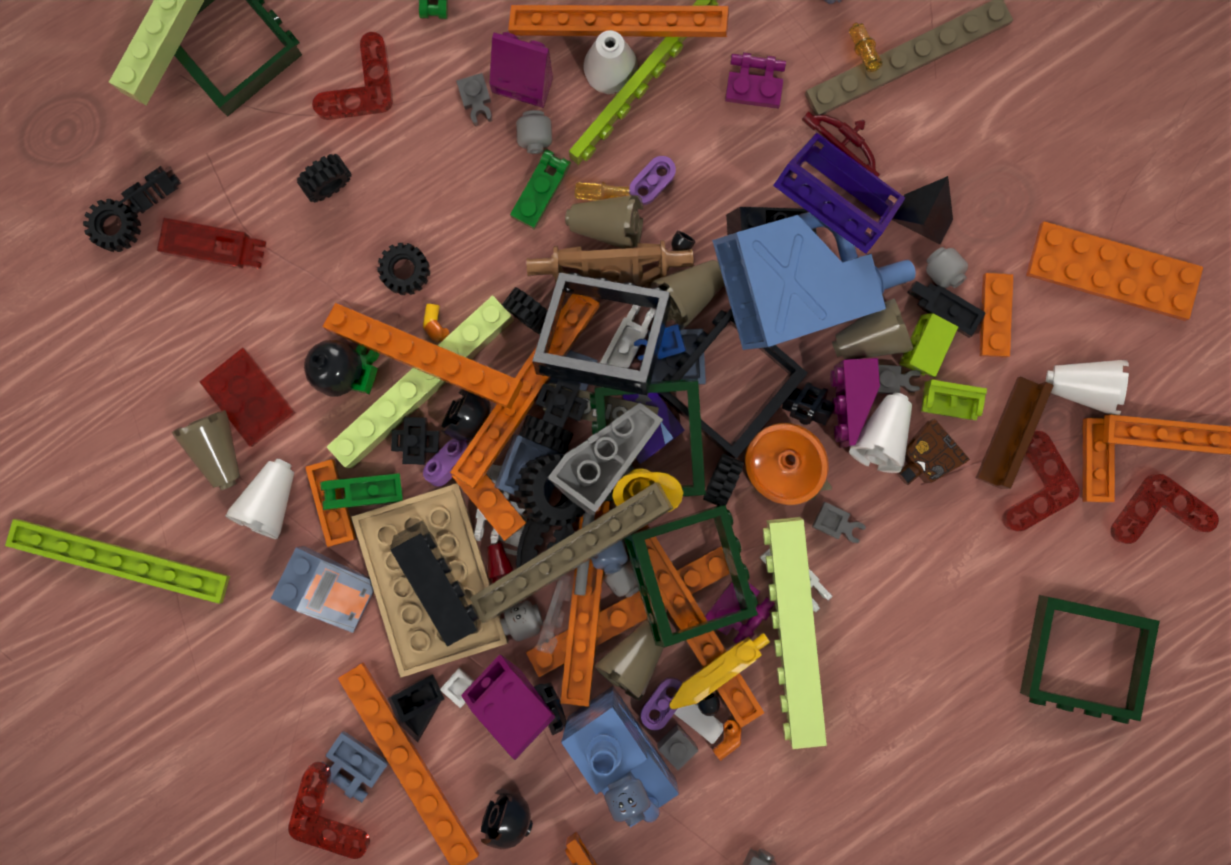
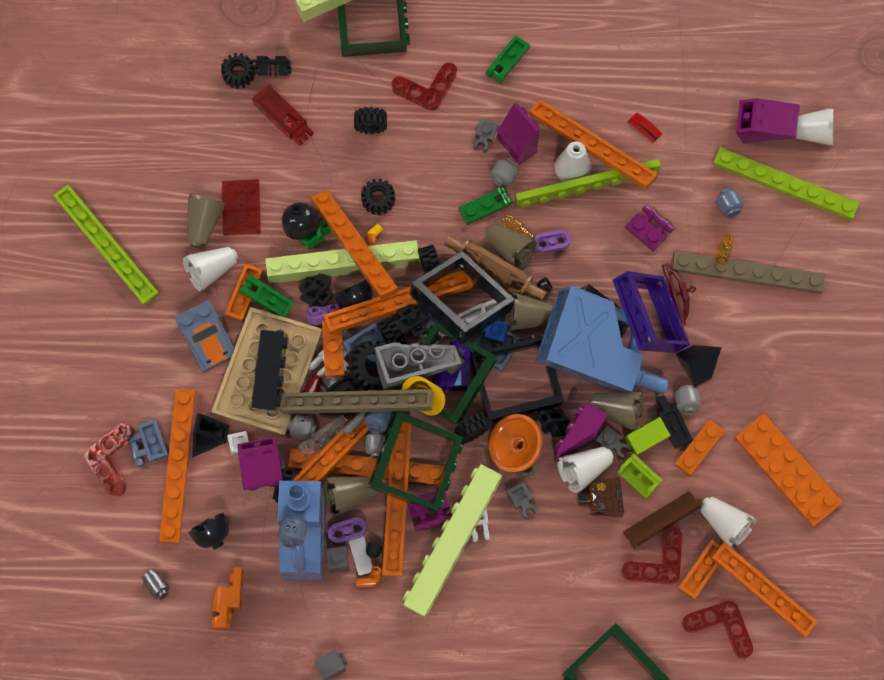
camera: 30 degrees right, 15 degrees down
yellow piece [669,633,770,709] -> none

